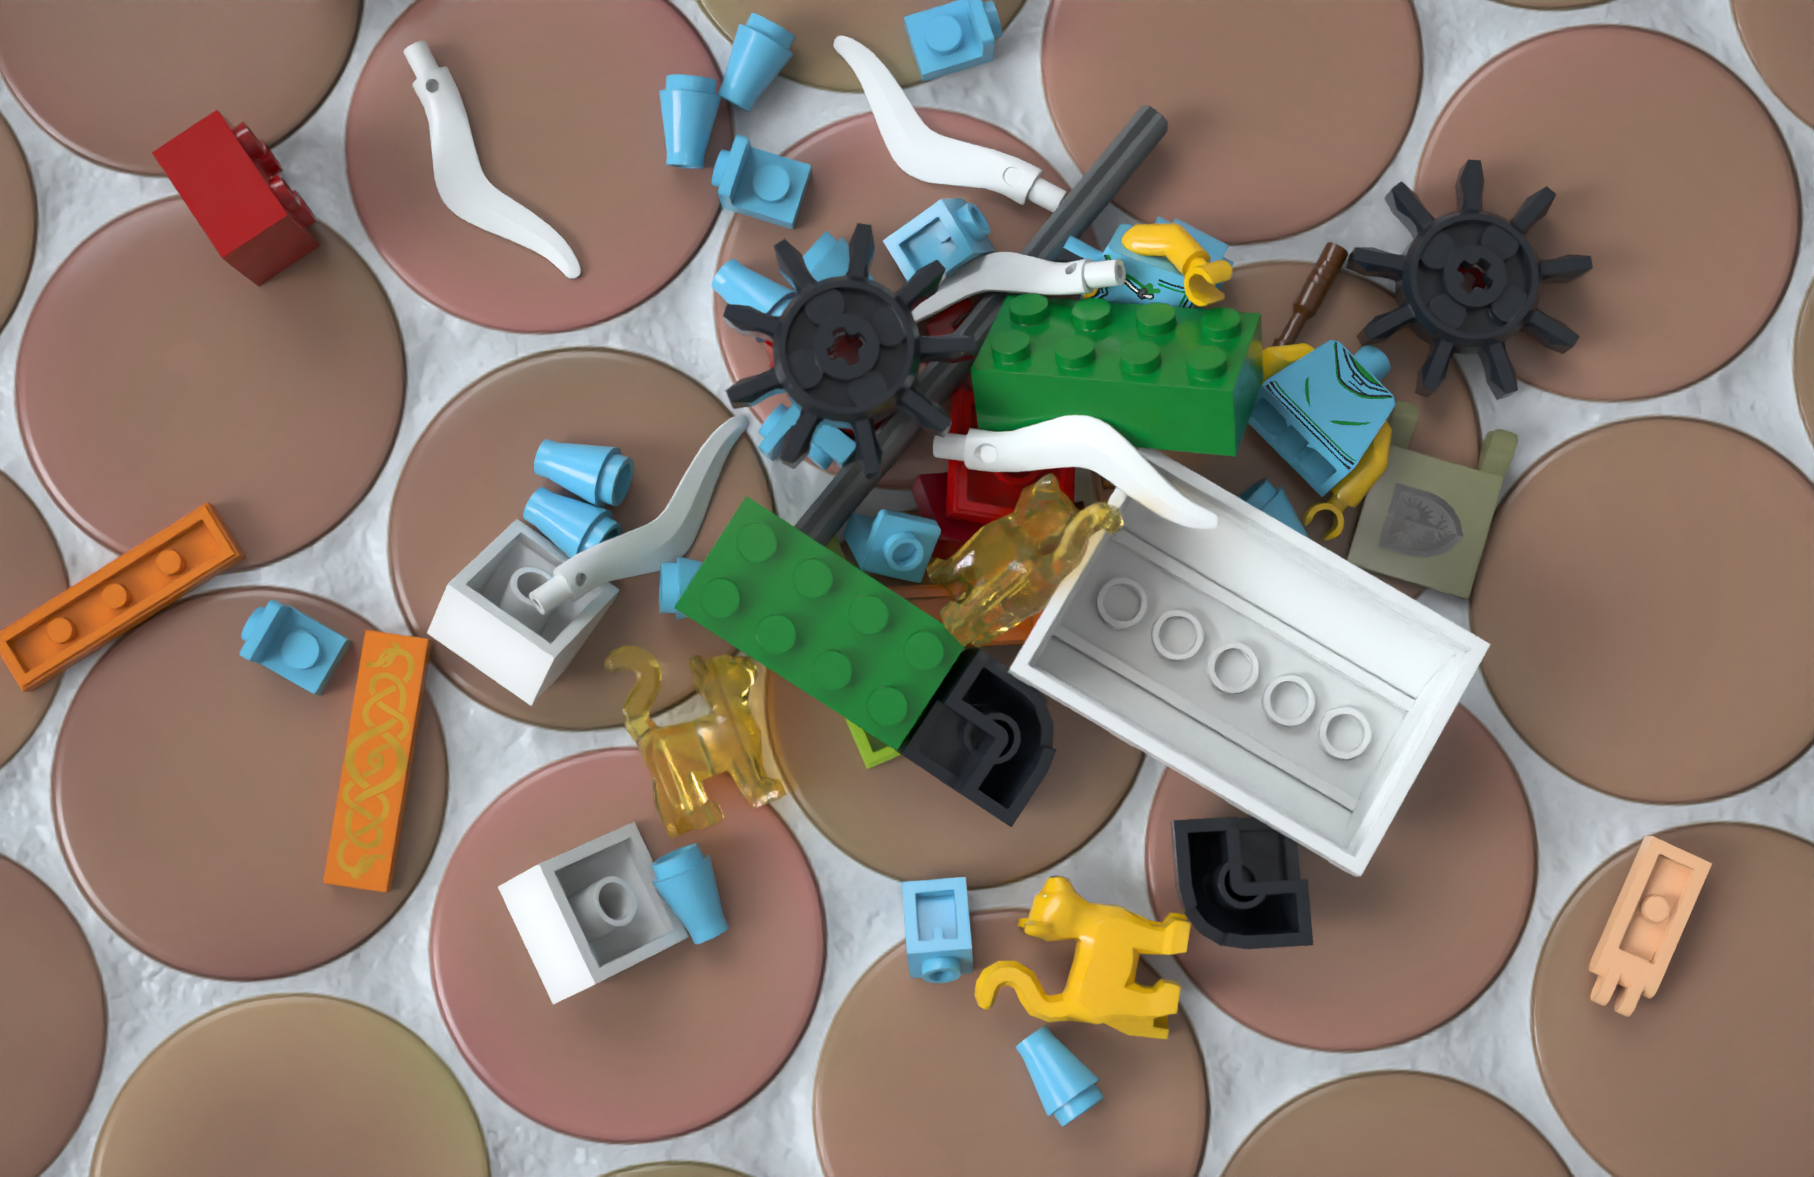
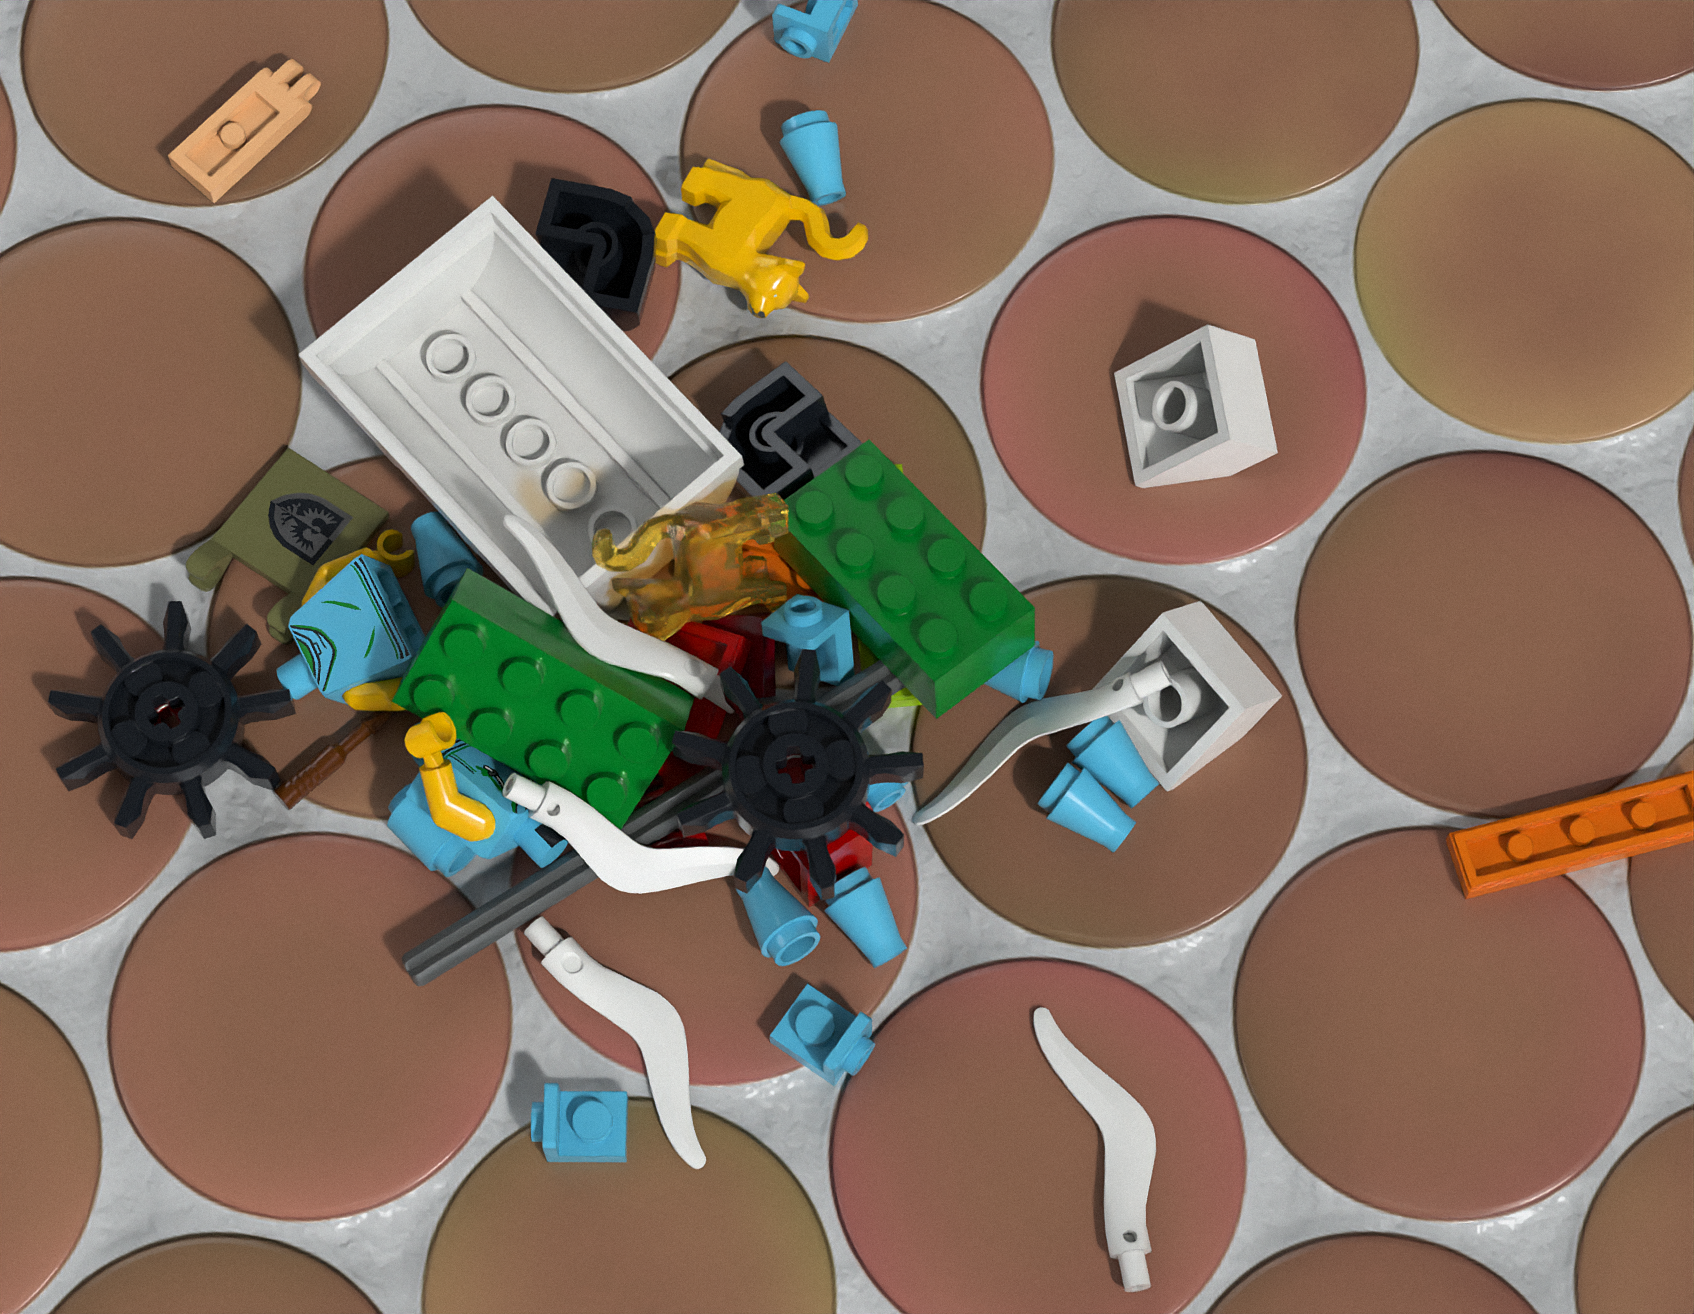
camera: 165 degrees left, 15 degrees down
red brick [151,109,320,286] -> none
medium azure bracket [239,599,353,696] -> none
orange tile [323,630,433,893] -> none
clear yellow animal [604,646,786,839] -> none
medium azure cone [651,843,729,944] -> none
medium azure cone [659,74,721,169] -> none
medium azure cone [717,13,796,113] -> none
medium azure bracket [883,198,994,282] -> none
medium azure bracket [902,877,974,983] -> none

